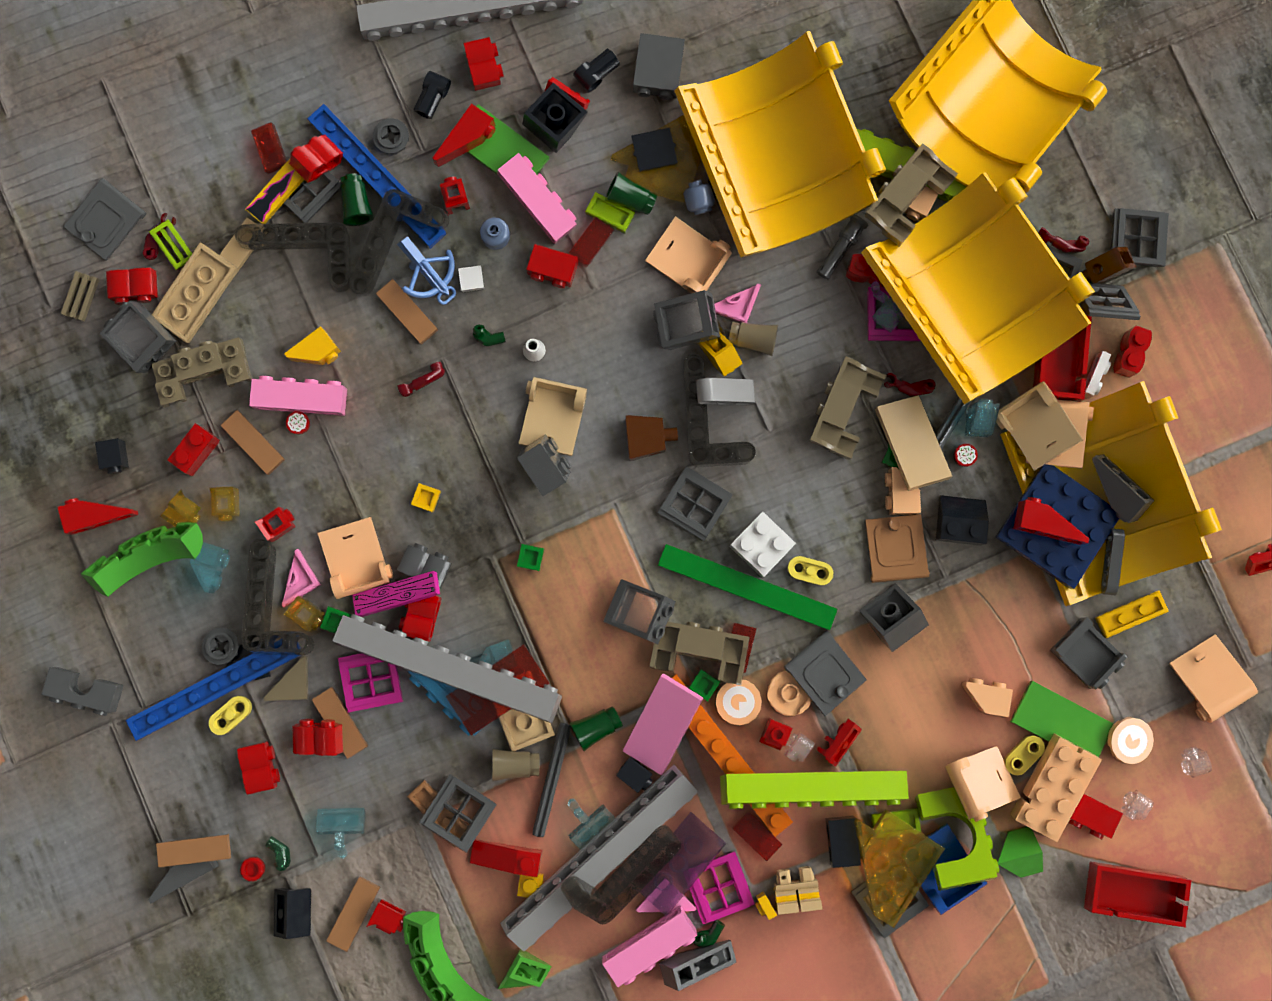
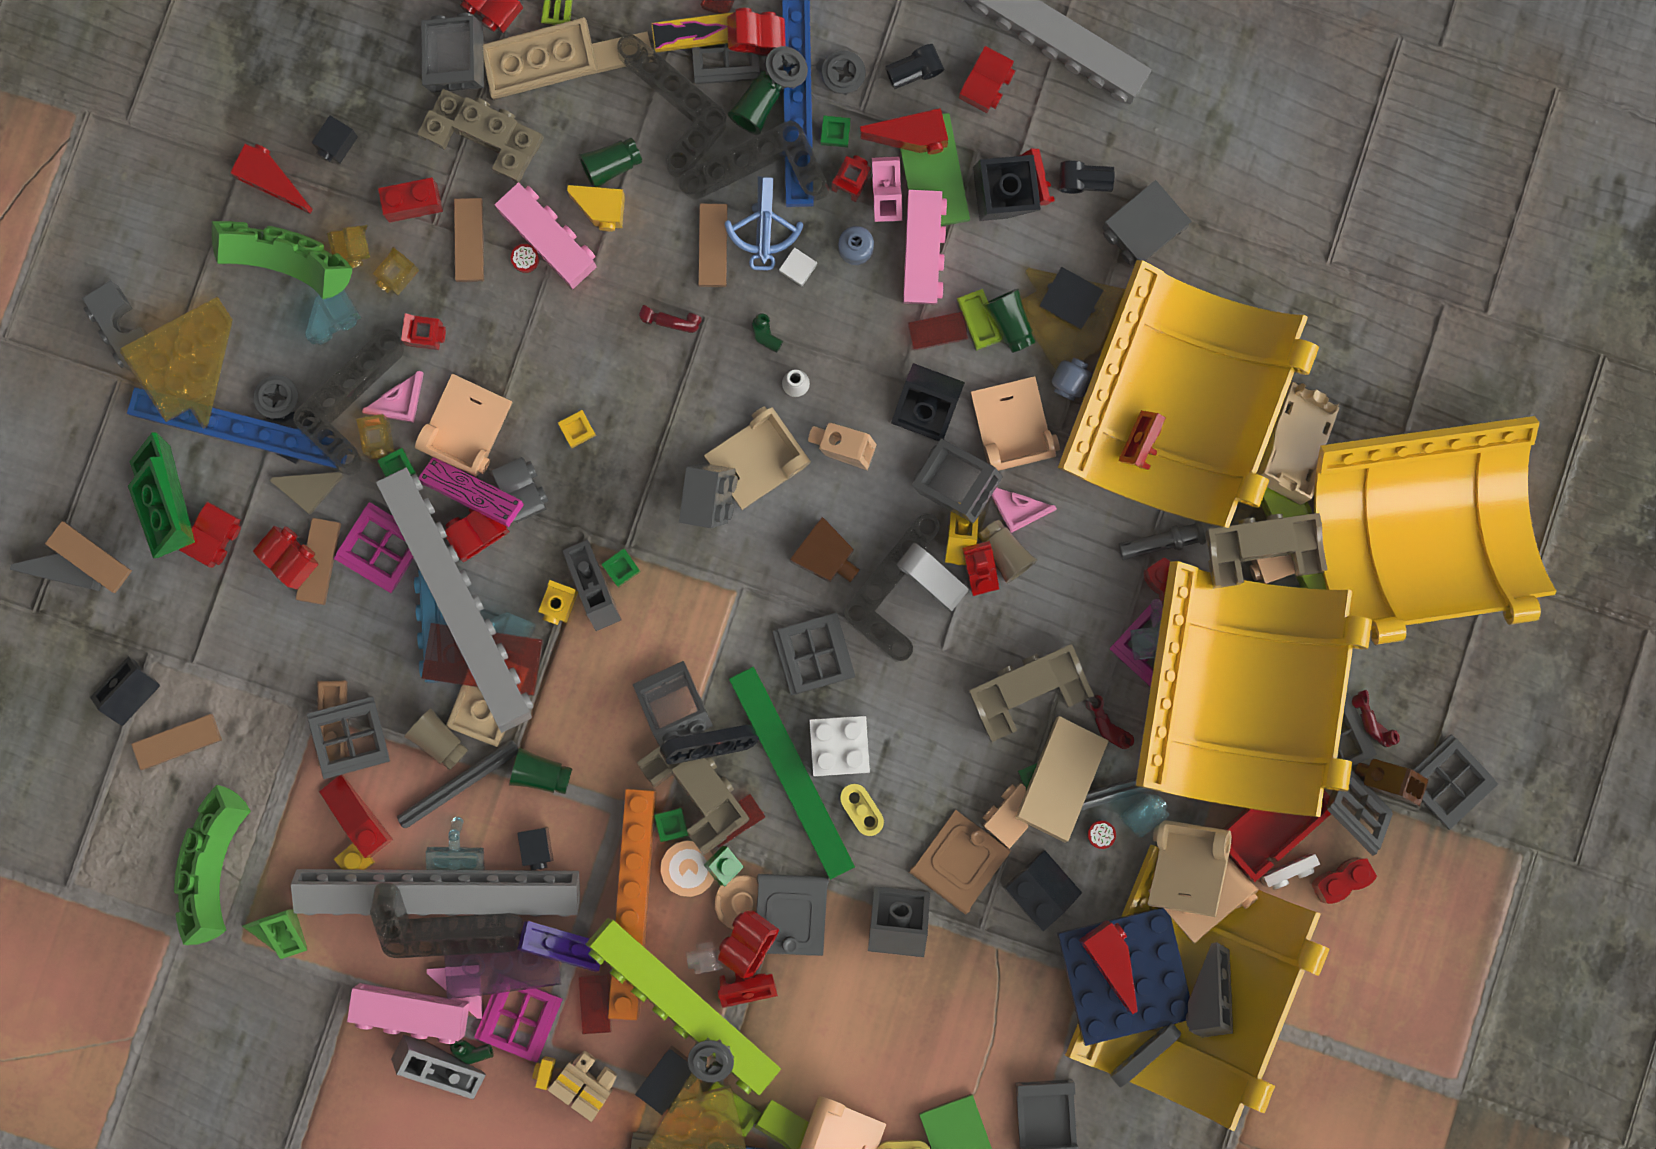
camera: 45 degrees right, 0 degrees up
light yellow plate [209,696,252,735] -> none
red tile [240,857,265,881] -> none
clear green arm [265,836,291,871] -> none
clear light blue plate [316,808,366,858] -> none
red window [366,899,407,934] -> none
red brick [526,244,579,289] -> none
bright pink tile [623,673,703,775] -> none
red window [759,718,793,750] -> none
light nougat slope [961,678,1013,717] -> none
yellow tile [1095,590,1169,638] -> none
none -> clear yellow wing [120,297,233,429]
none -> green slope [128,432,195,558]
none -> dark purple hinge [517,921,601,972]
none -> yellow brick [538,580,578,625]
none -> dark grey slope [562,540,621,631]
none -> dark green plant [579,137,642,188]
none -> black beam [660,725,759,764]
none -> dark grey gear [688,1038,734,1082]
none -> plate [704,845,744,887]
none -> red brick [717,910,779,979]
none -> dark grey gear [764,46,808,89]
none -> light nougat torso [808,423,877,471]
none -> green plate [821,115,851,148]
none -> bright pink brick [872,157,902,222]
none -> black slope [891,363,965,441]
none -> red plate [962,541,1000,596]
none -> red plate [1118,410,1166,470]
none -> tan piece [1256,382,1340,505]

